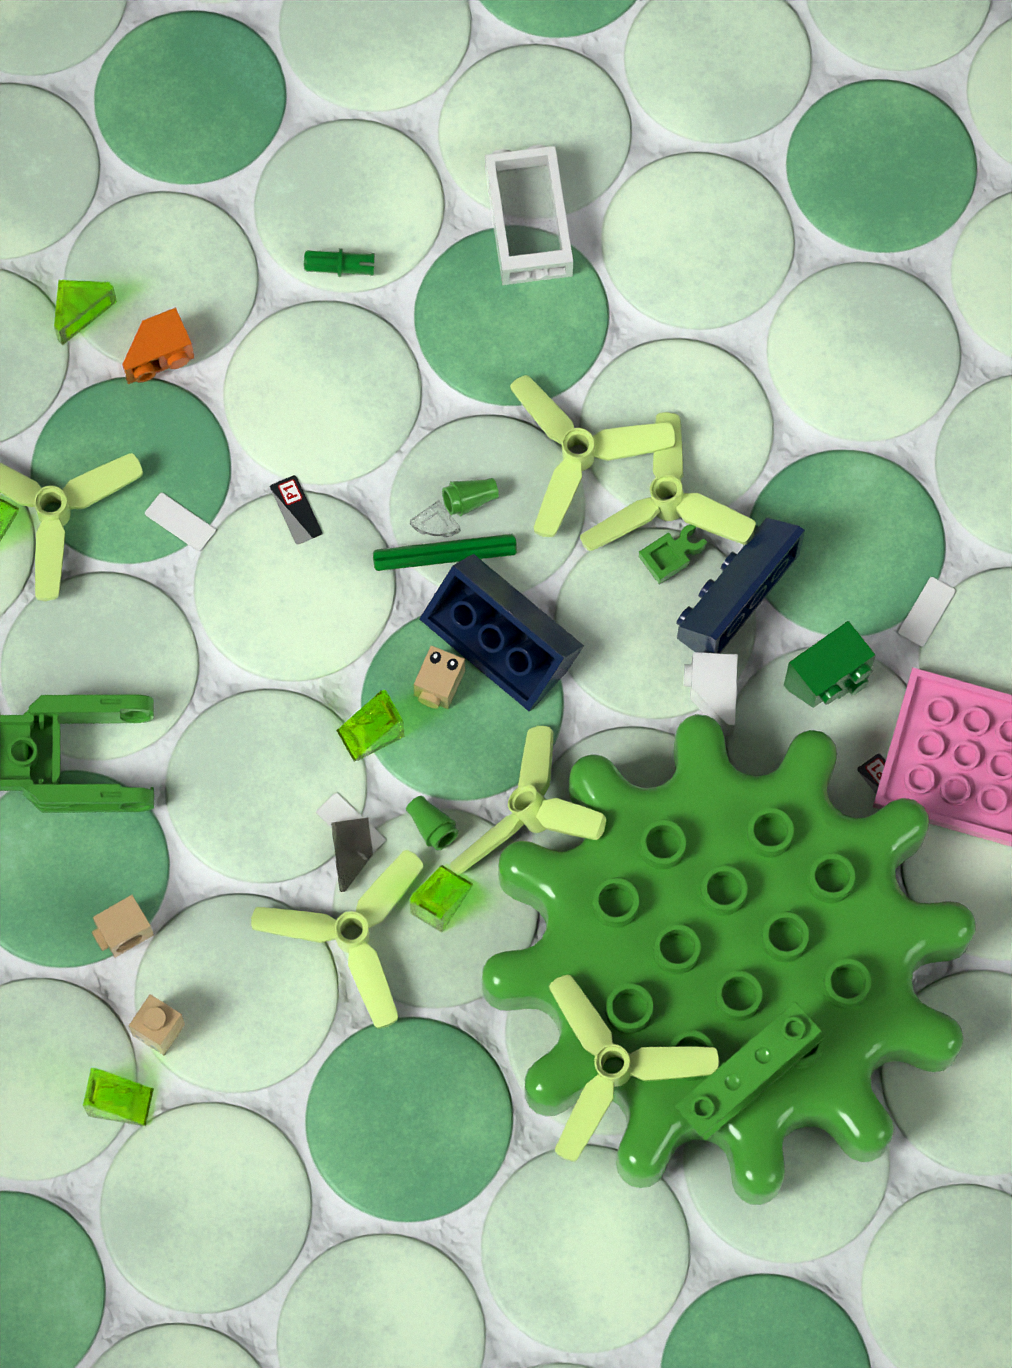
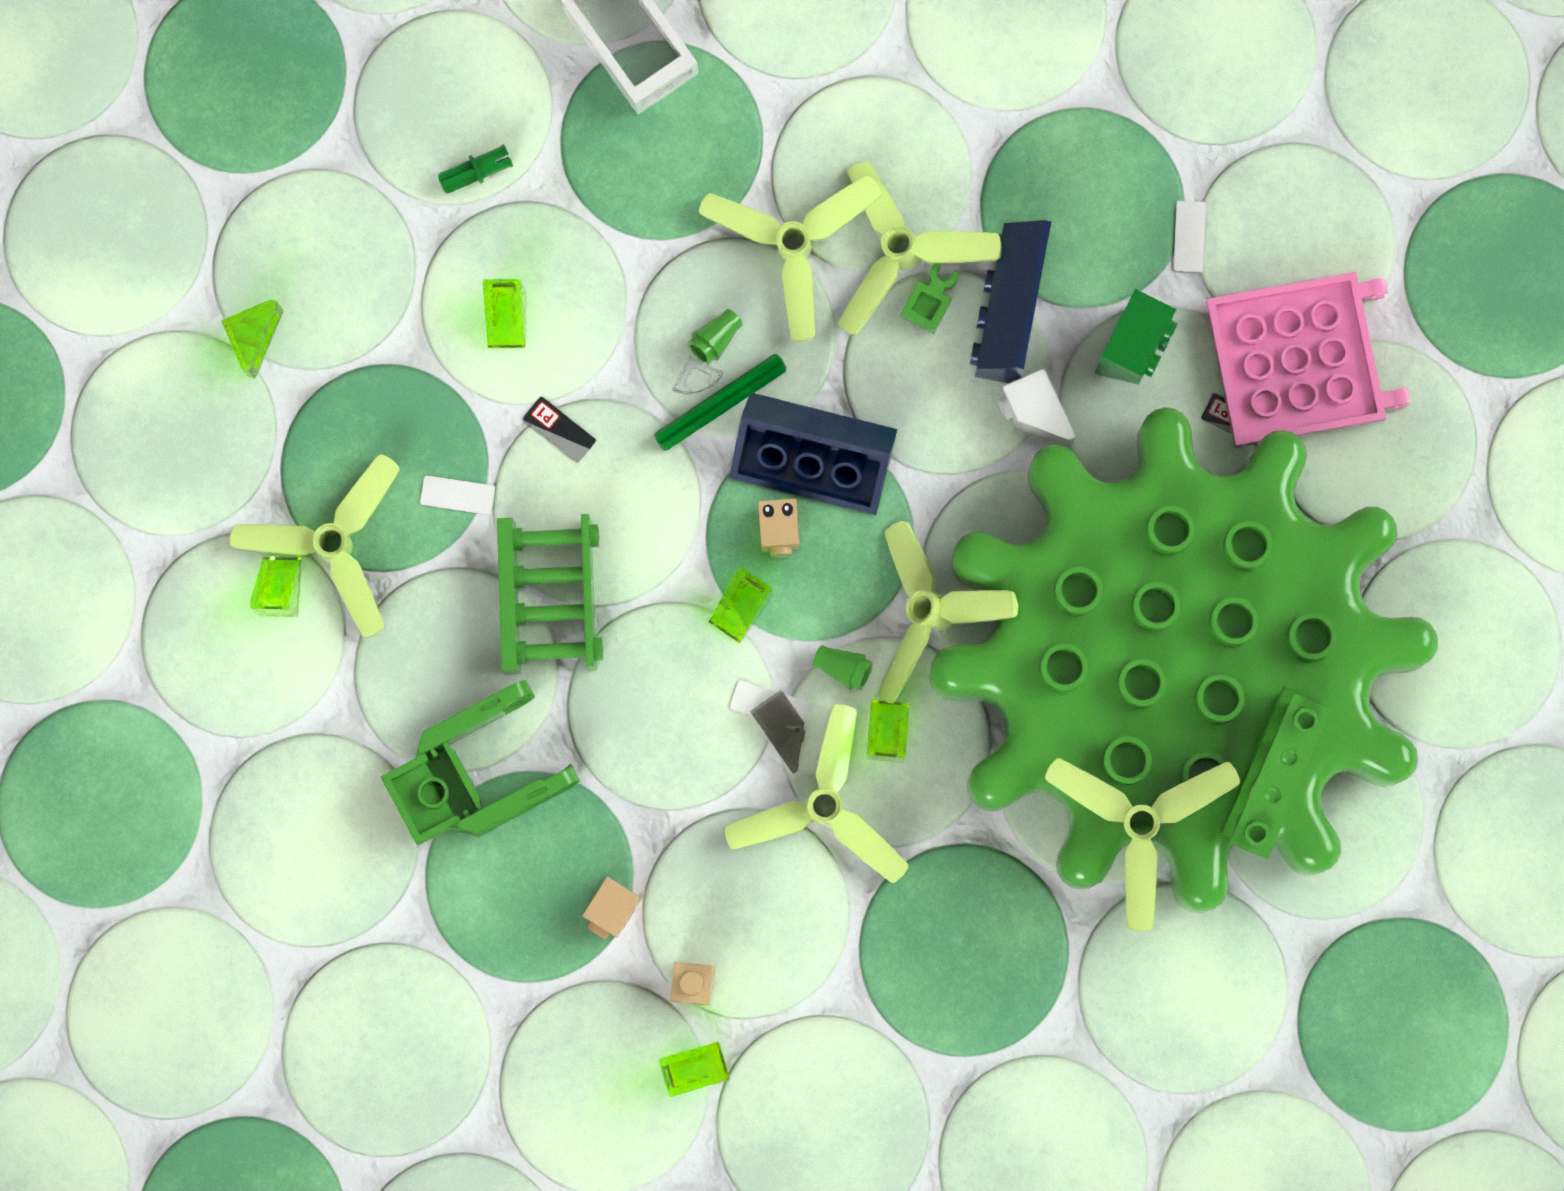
camera: 20 degrees left, 10 degrees up
orange slope [122,307,195,384] -> none
none -> clear neon green slope [482,279,526,348]
none -> bright green fence [497,514,603,675]

